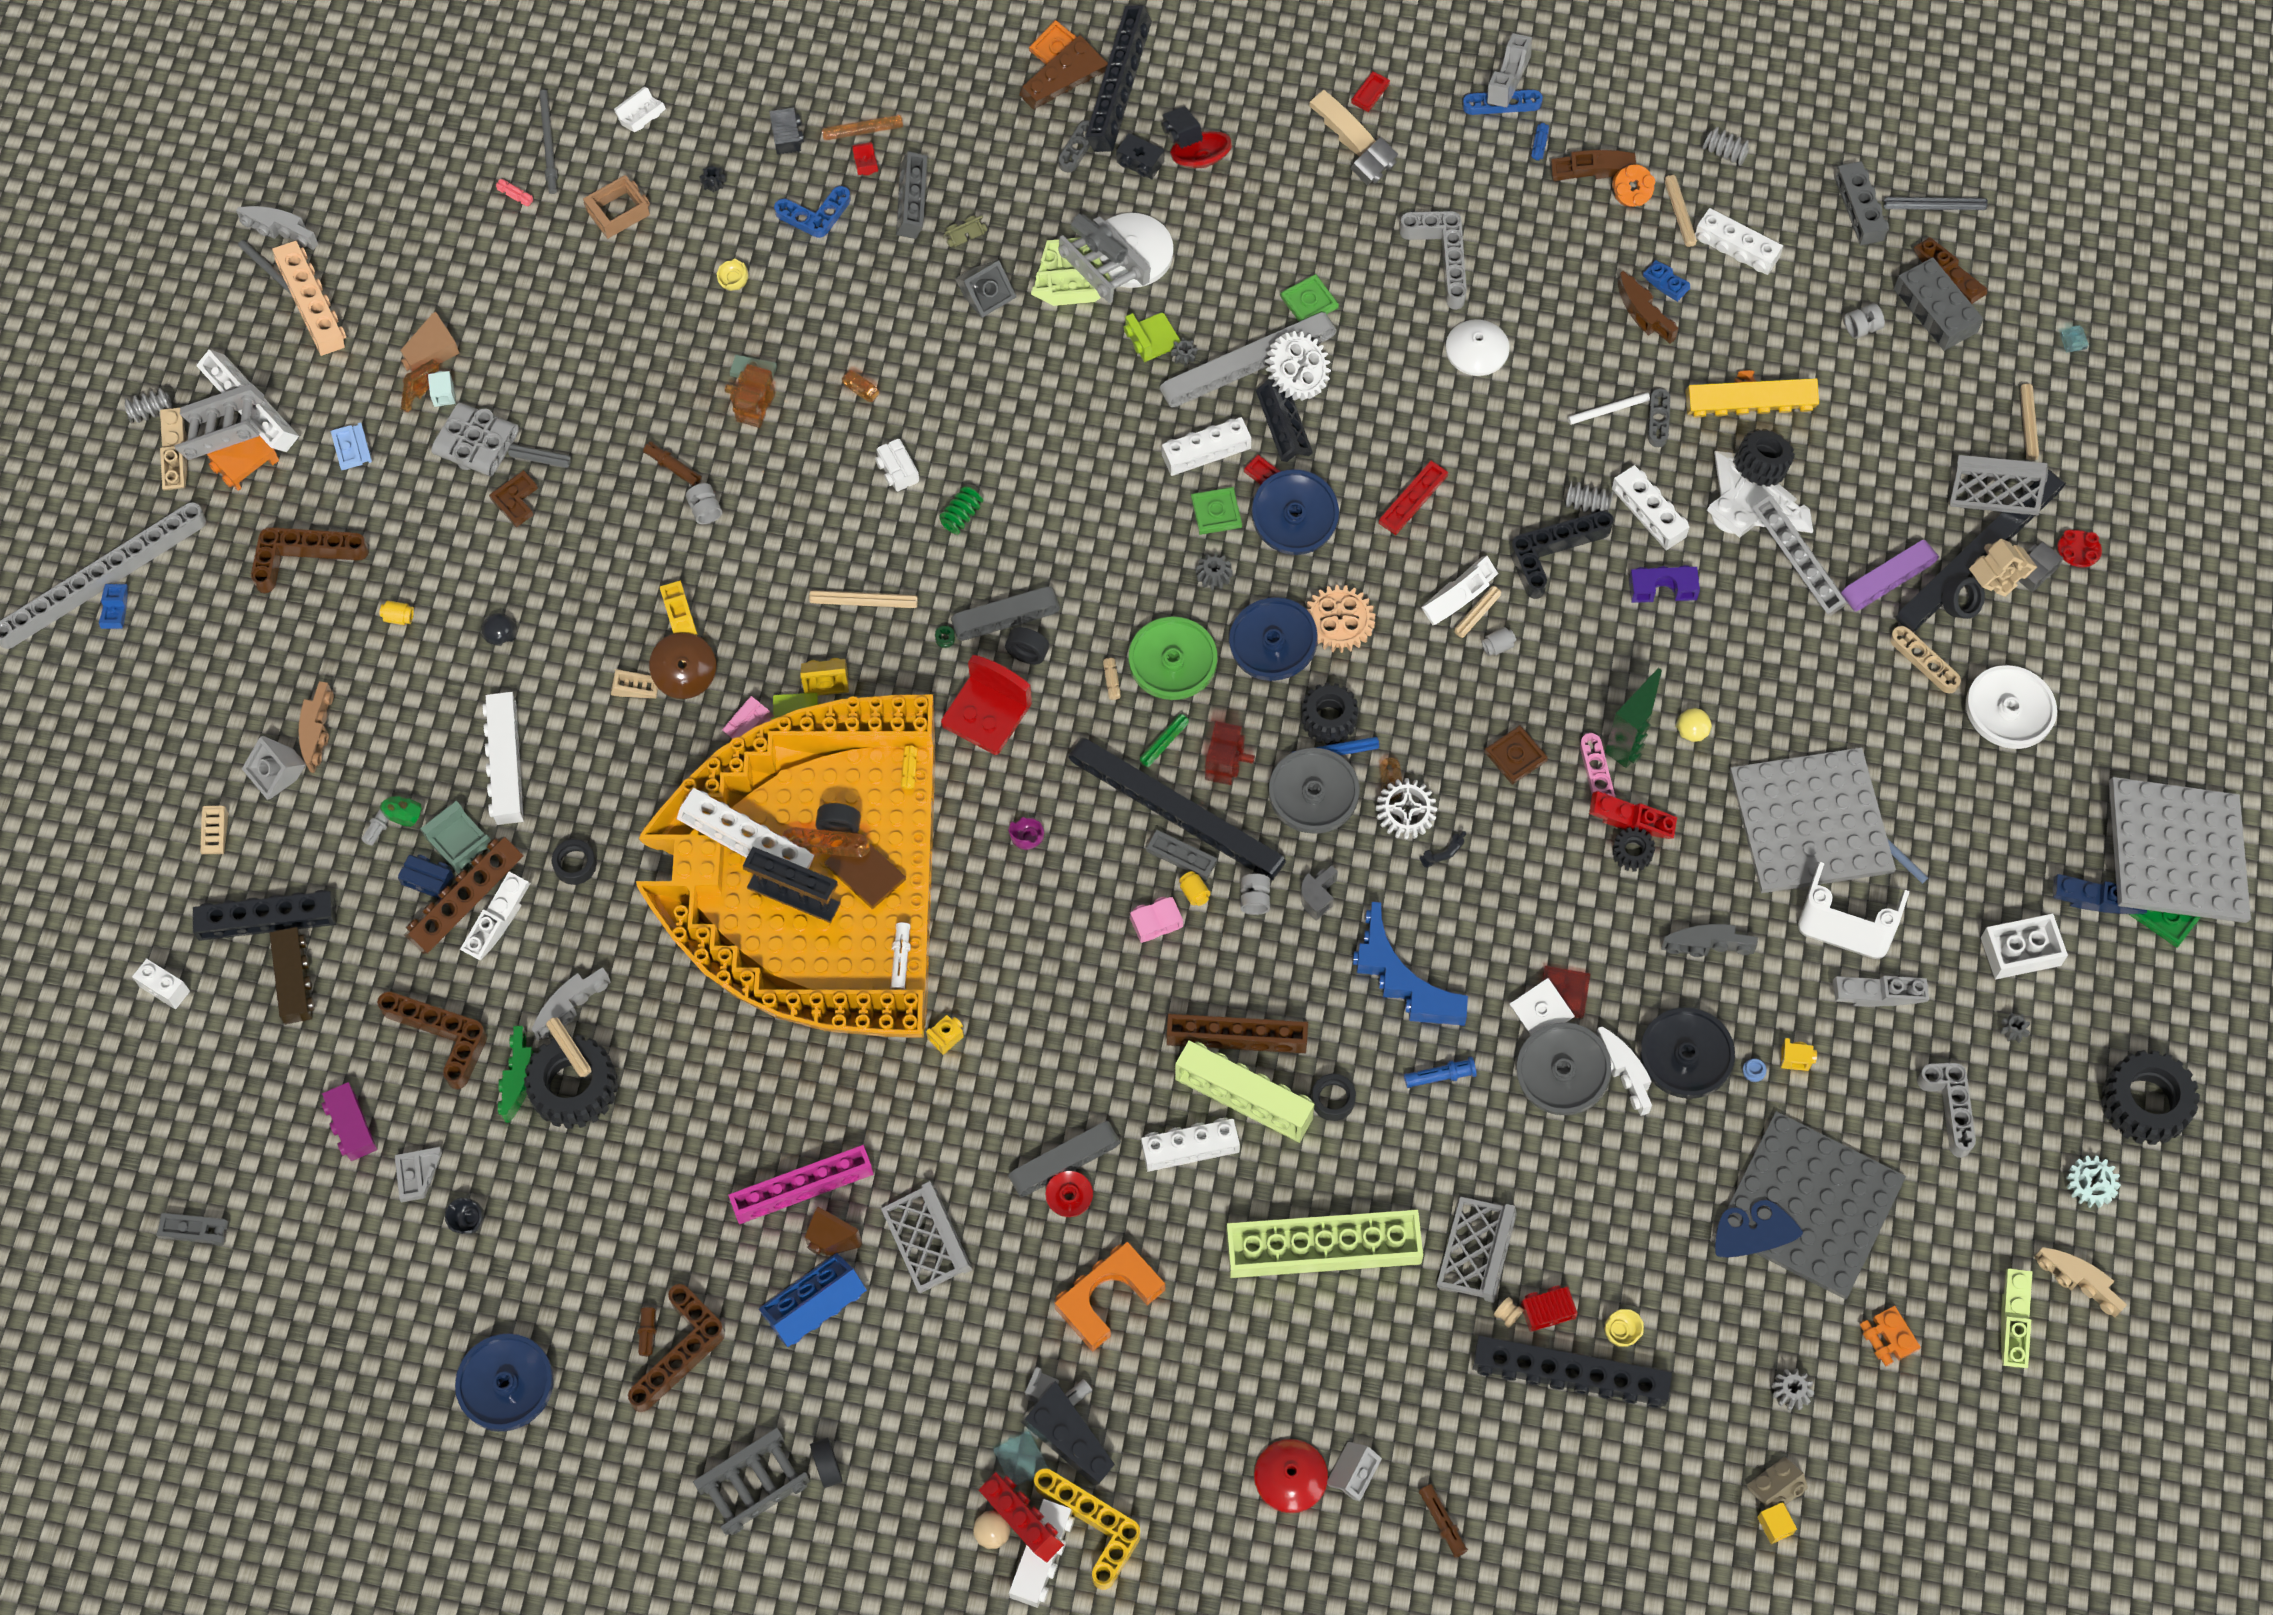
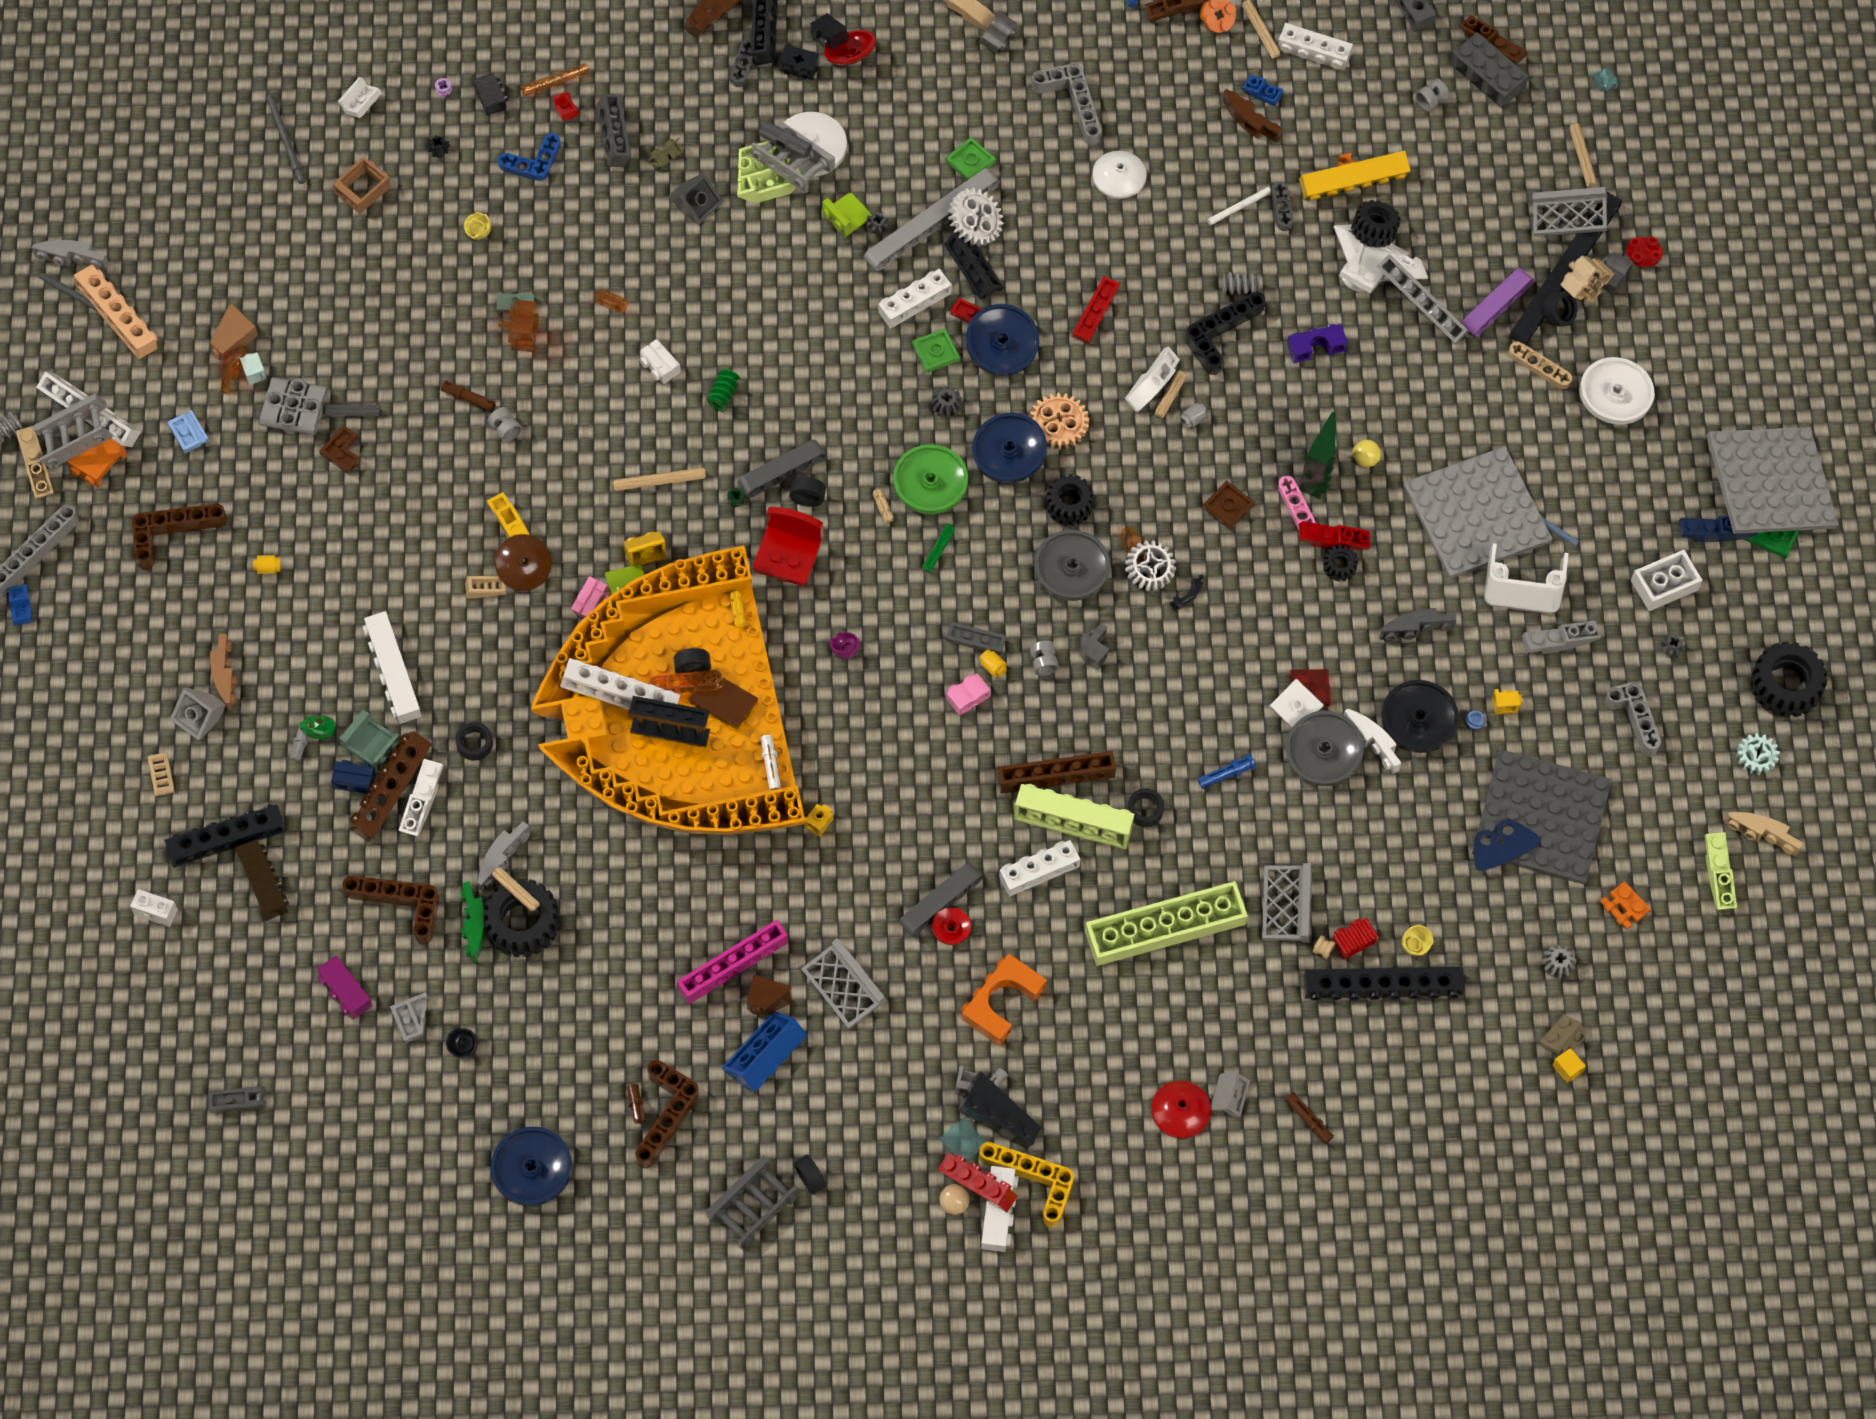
camera: 15 degrees left, 0 degrees up
black hair [481,613,518,646] -> none
coral axle [496,179,534,206] -> none
black beam [1068,738,1286,881] -> none
clear red brick [1205,721,1255,785] -> none
blue axle [1292,737,1379,755] -> none
blue arch [1353,902,1468,1026] -> none
white brick [1612,465,1689,550] -> none
none -> lavender bush [435,78,452,96]

